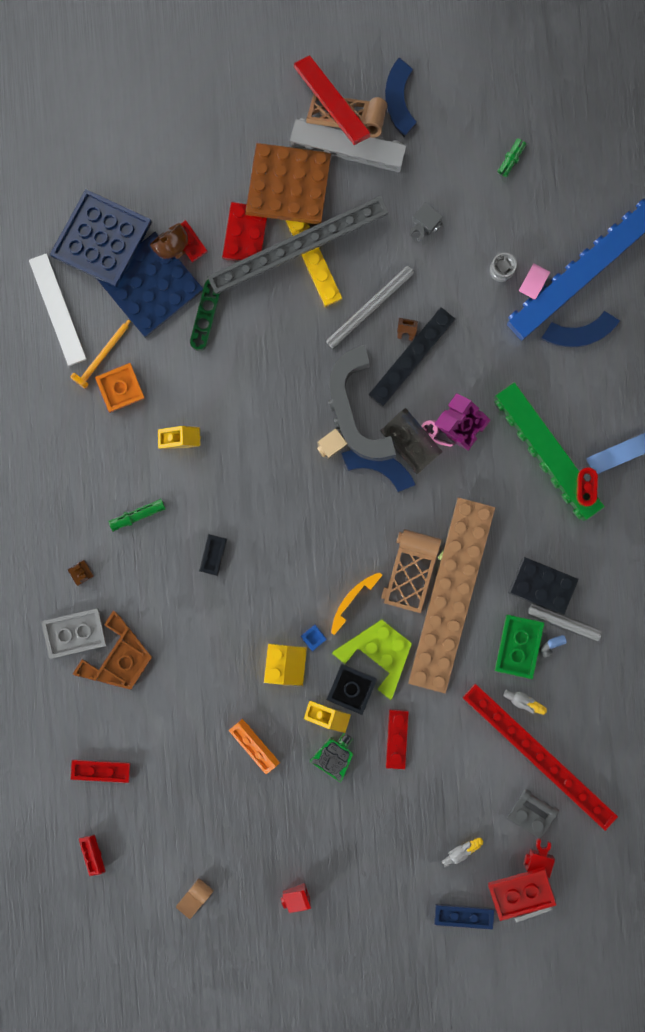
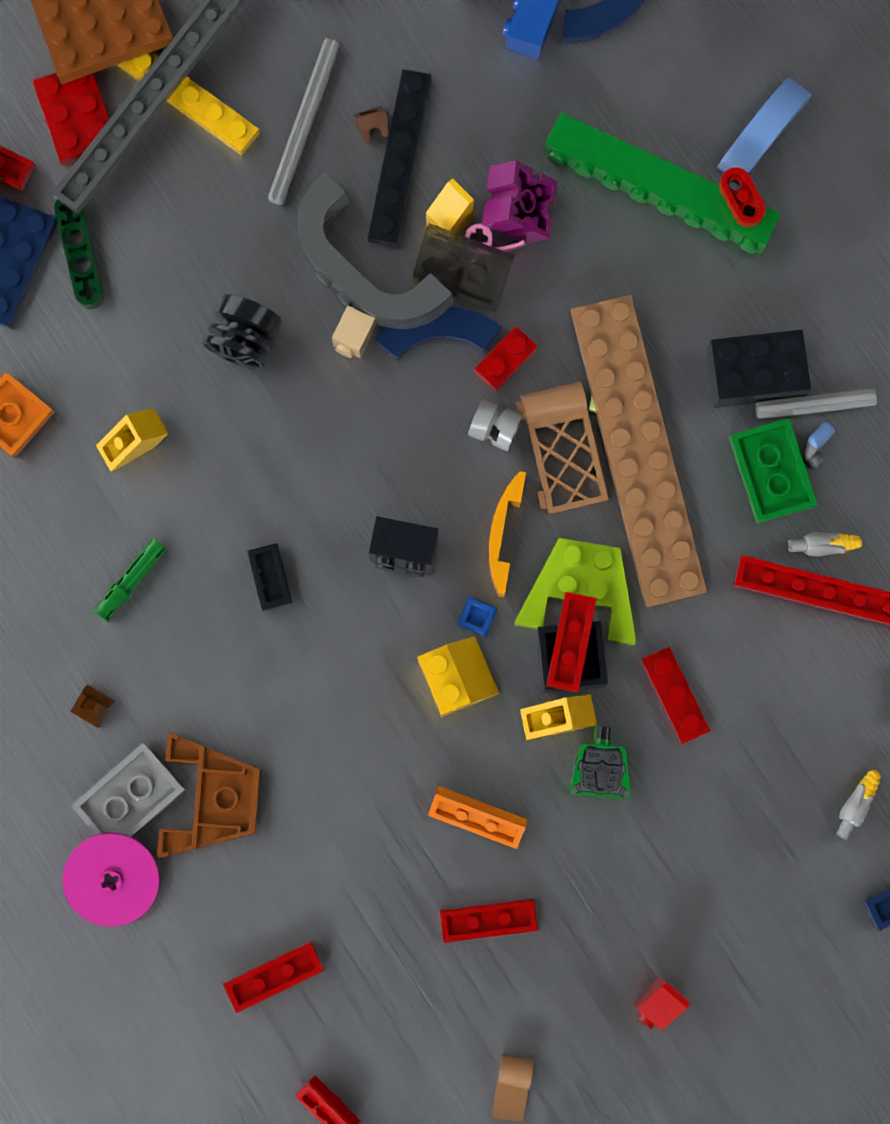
camera: 30 degrees left, 5 degrees down
none -> dark pink piece [62,832,160,927]
none -> black wheel [202,294,282,369]
none -> black brick [369,516,439,577]
none -> yellow slope [426,178,474,243]
none -> red tile [439,898,538,943]
none -> light grey wheel [468,399,523,452]
none -> red plate [474,326,538,392]
none -> red plate [546,592,597,693]

